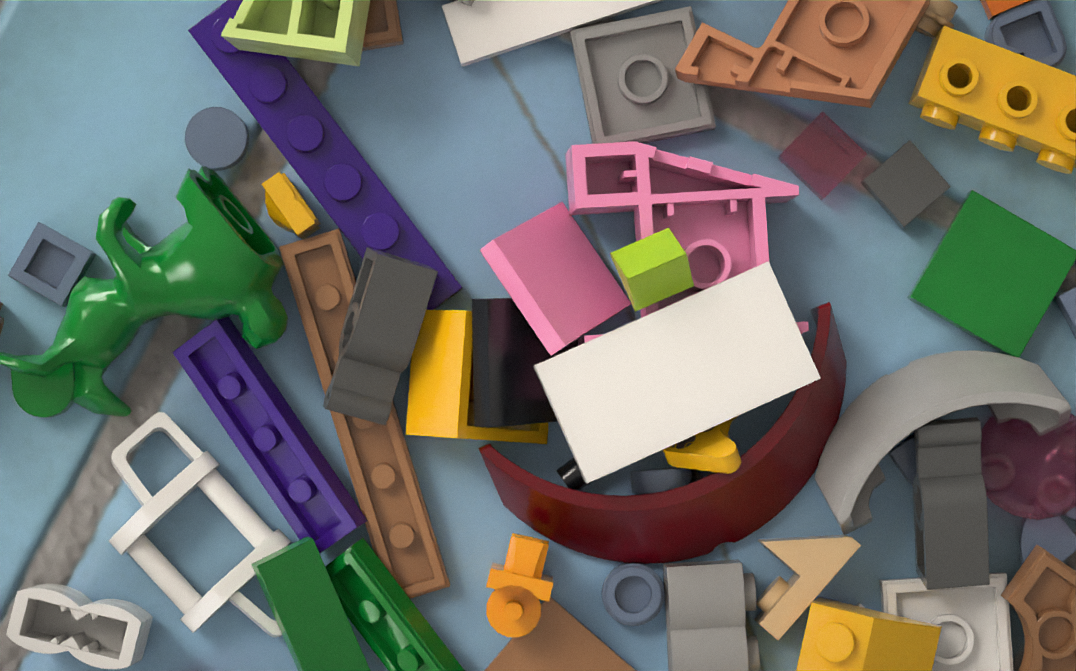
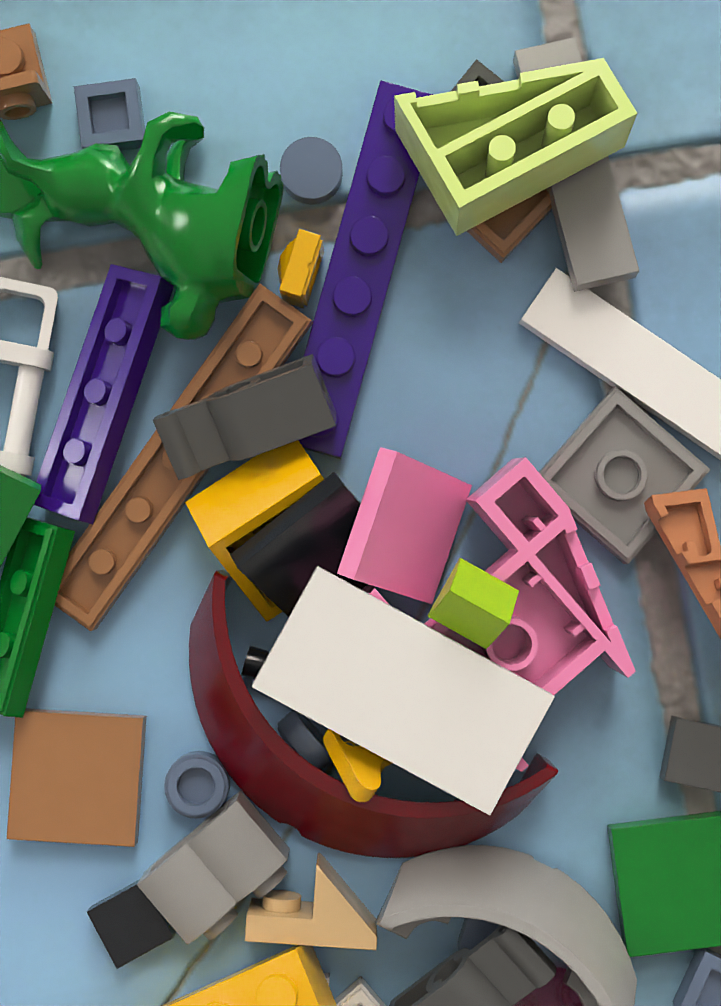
camera: 45 degrees right, 0 degrees up
light orange hips [486,533,553,637] -> none
clear pink tile [778,111,867,201] -> none

